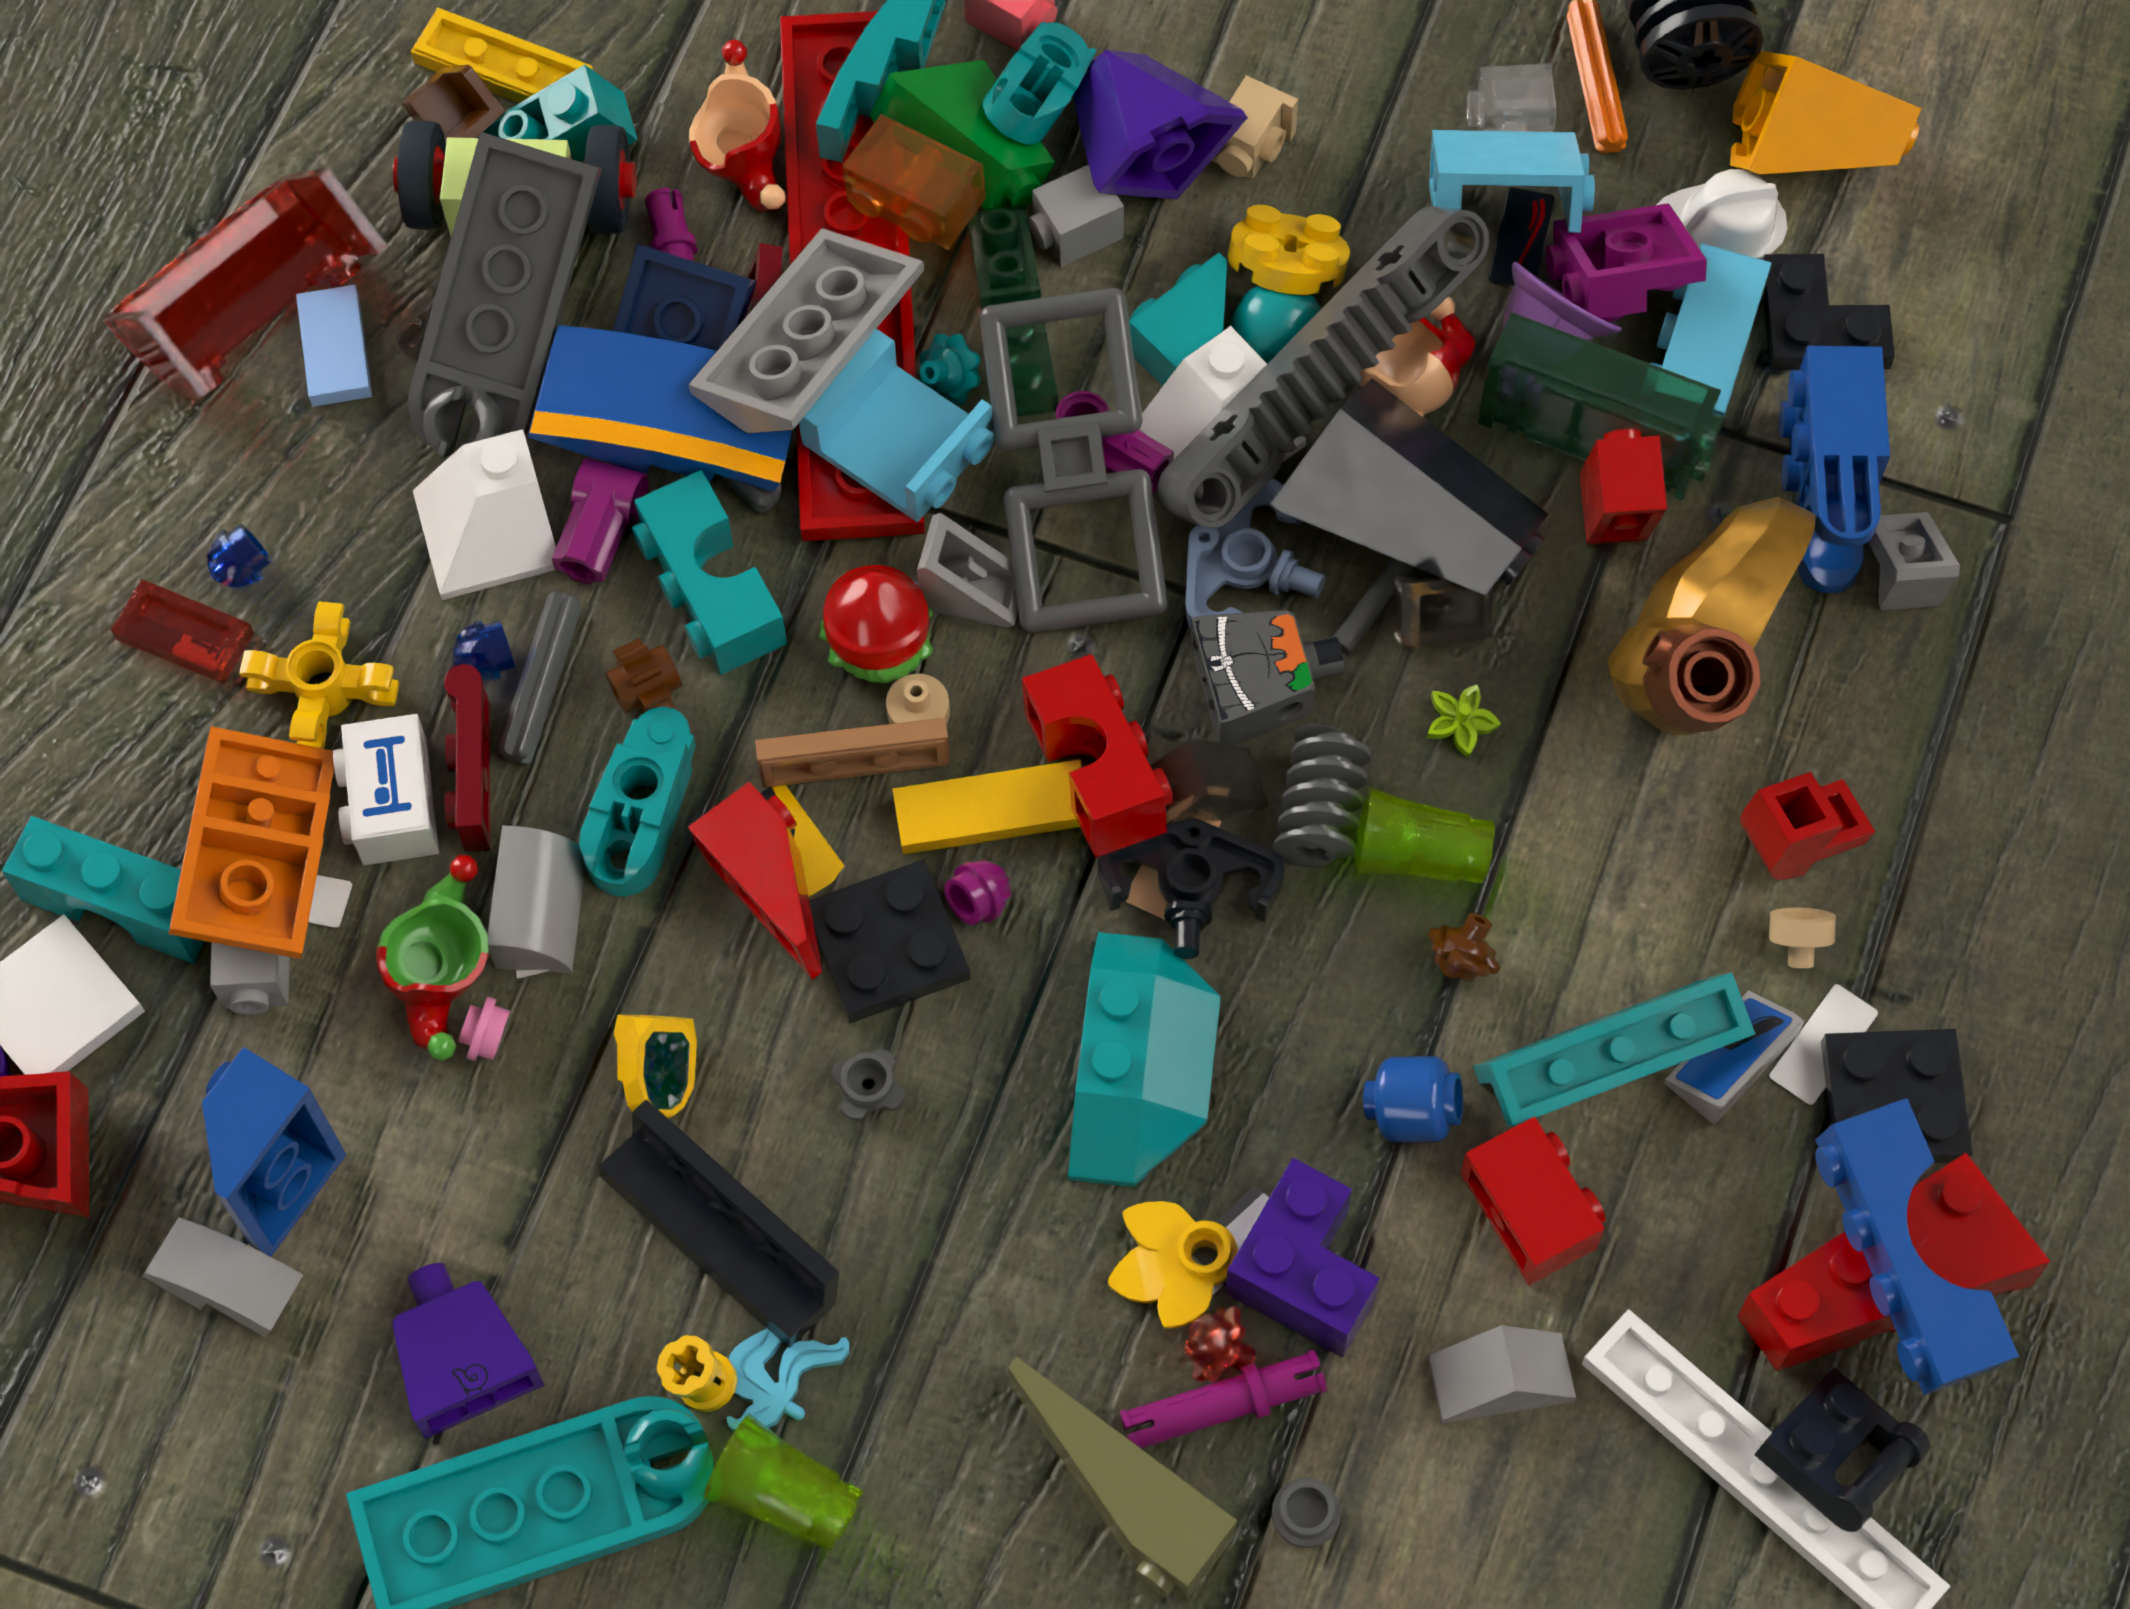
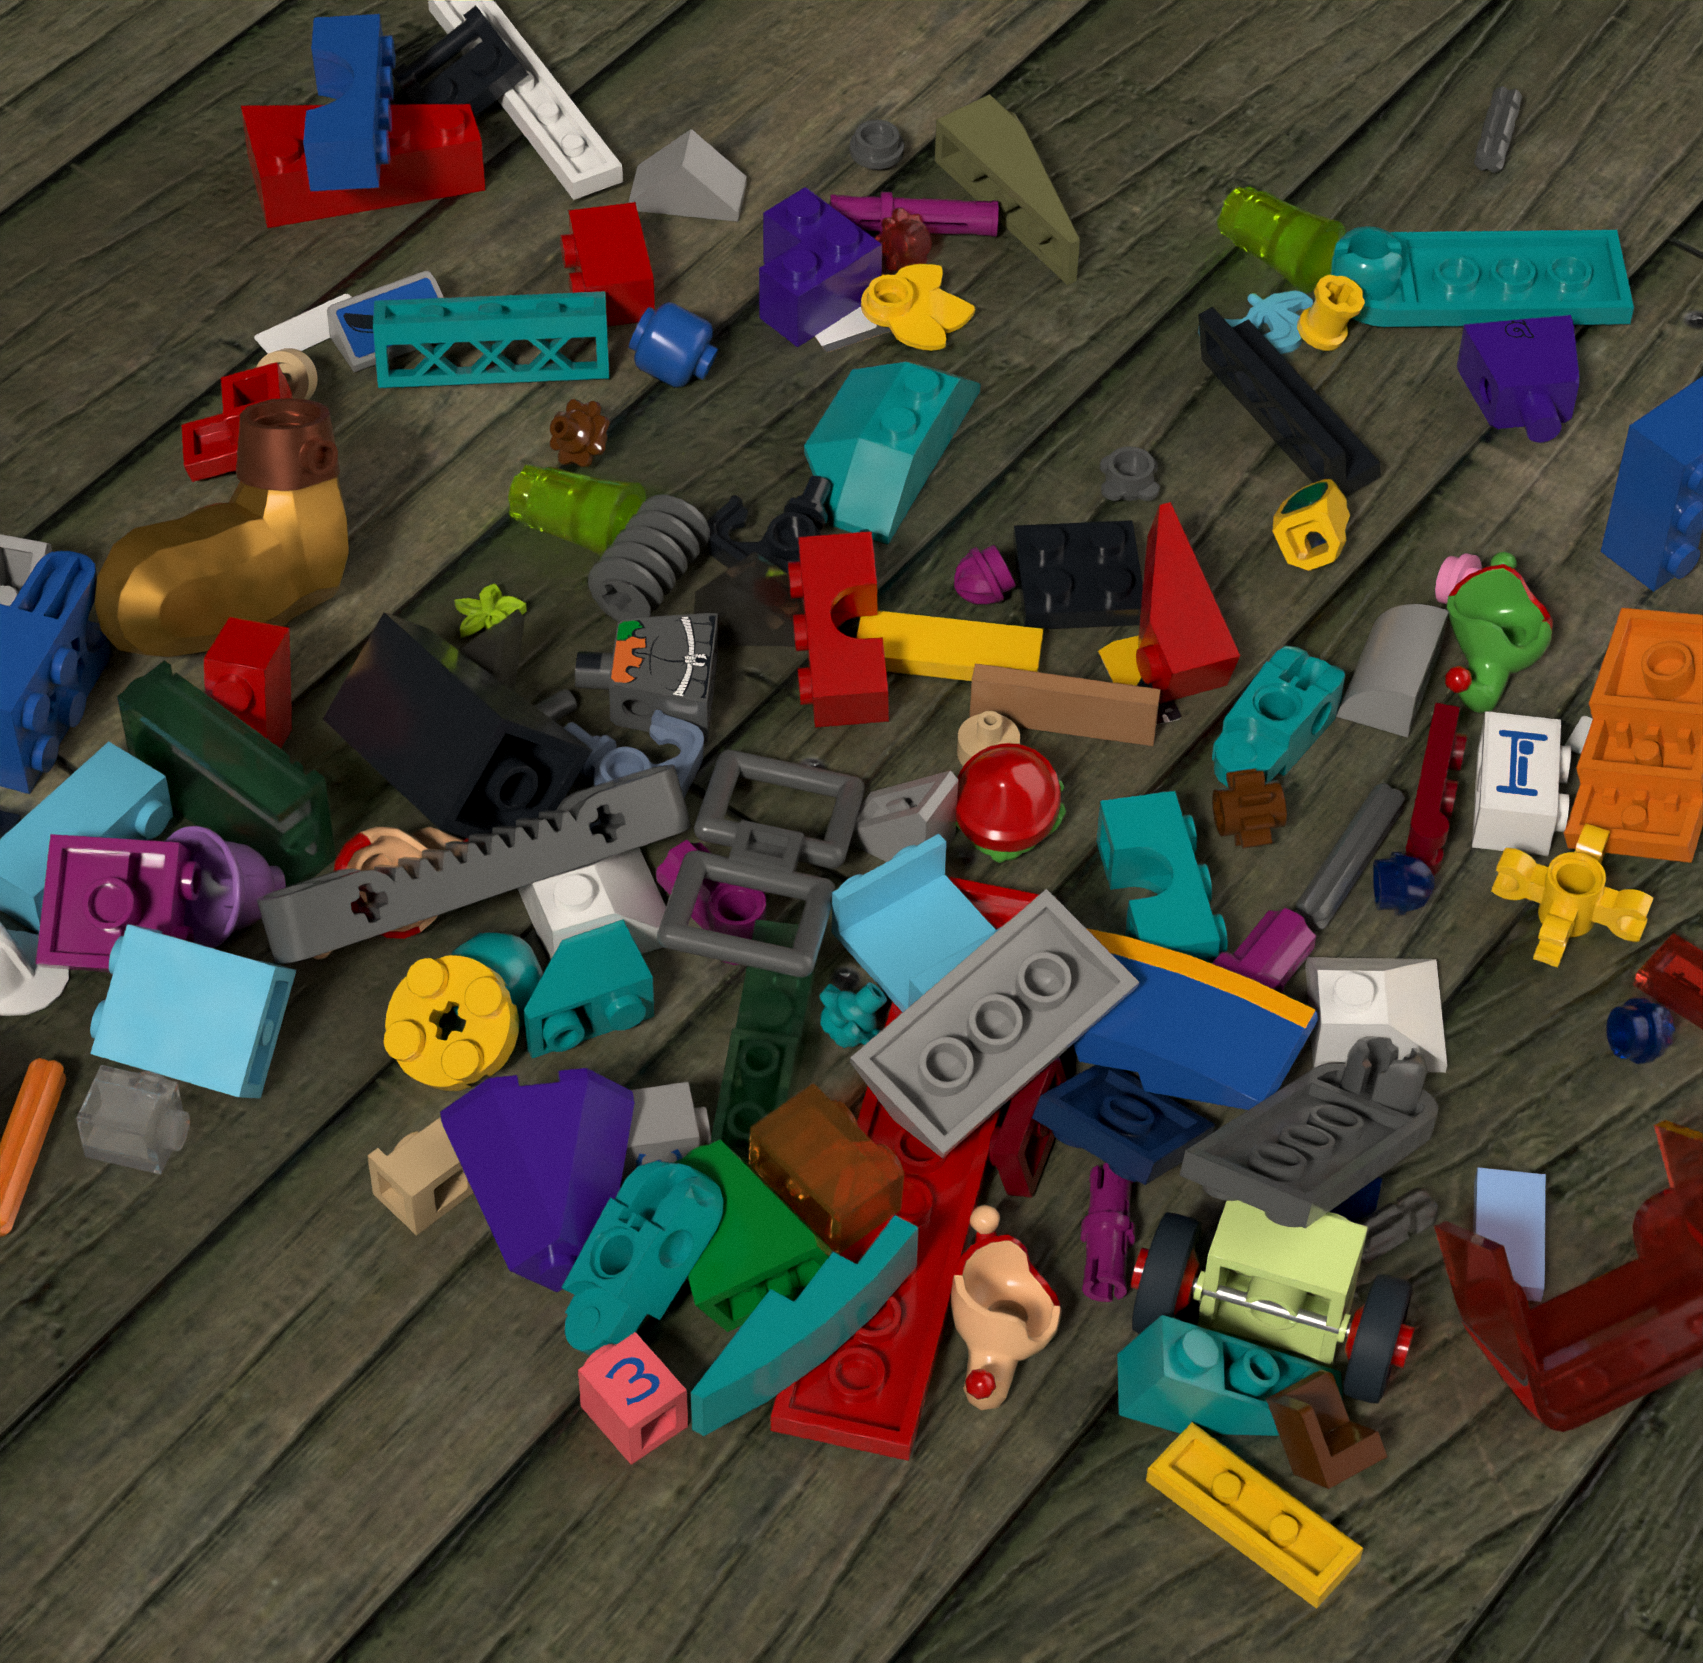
camera: 165 degrees left, 15 degrees down
black plate [1821,1029,1973,1163] -> none

